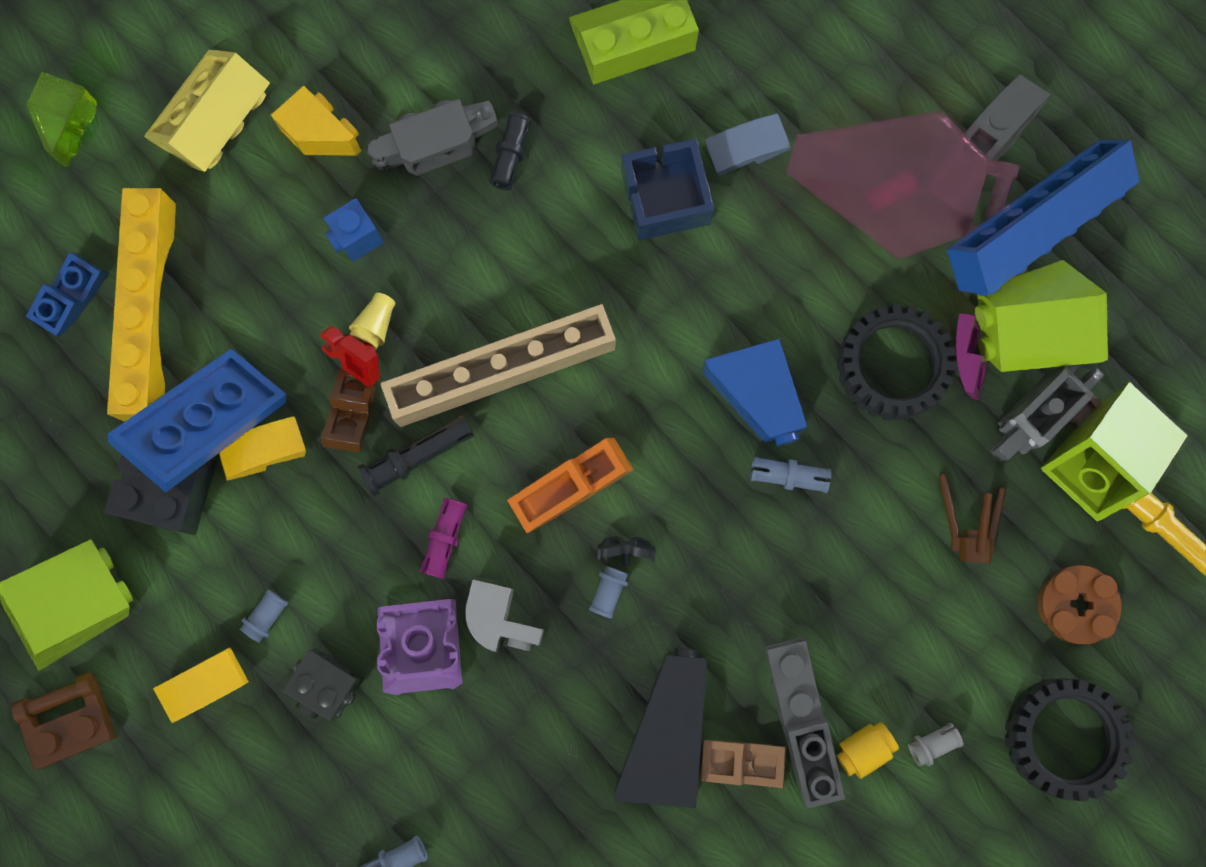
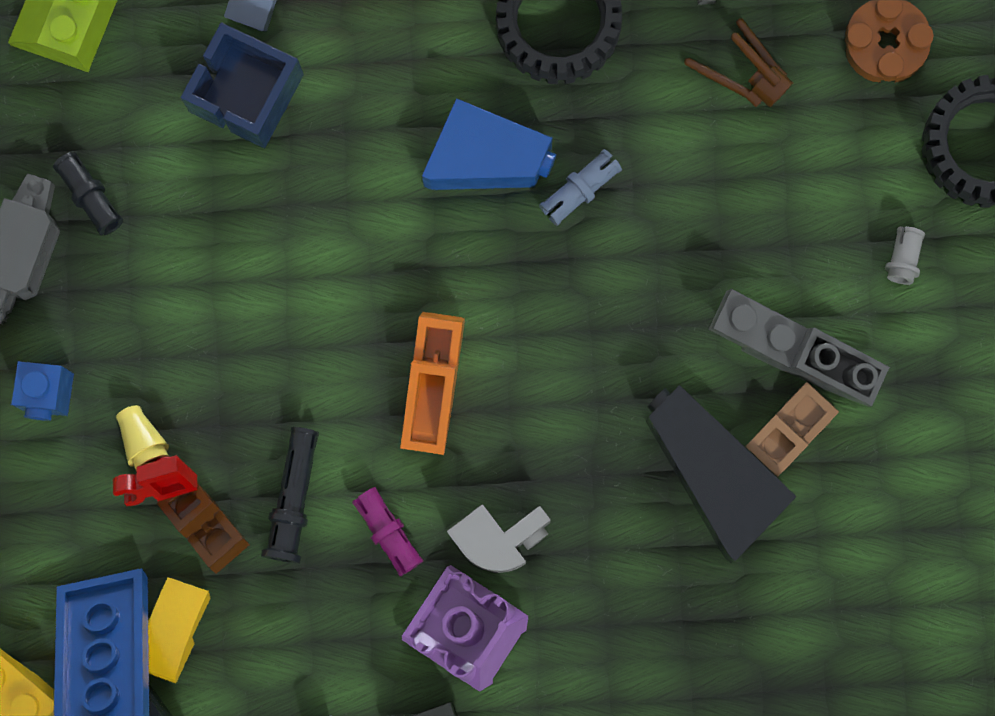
camera: 45 degrees left, 0 degrees up
tan brick [380,304,616,427] -> none
sand blue pin [589,566,629,619] -> none
black piece [597,536,656,566] -> none
yellow brick [836,722,899,779] -> none

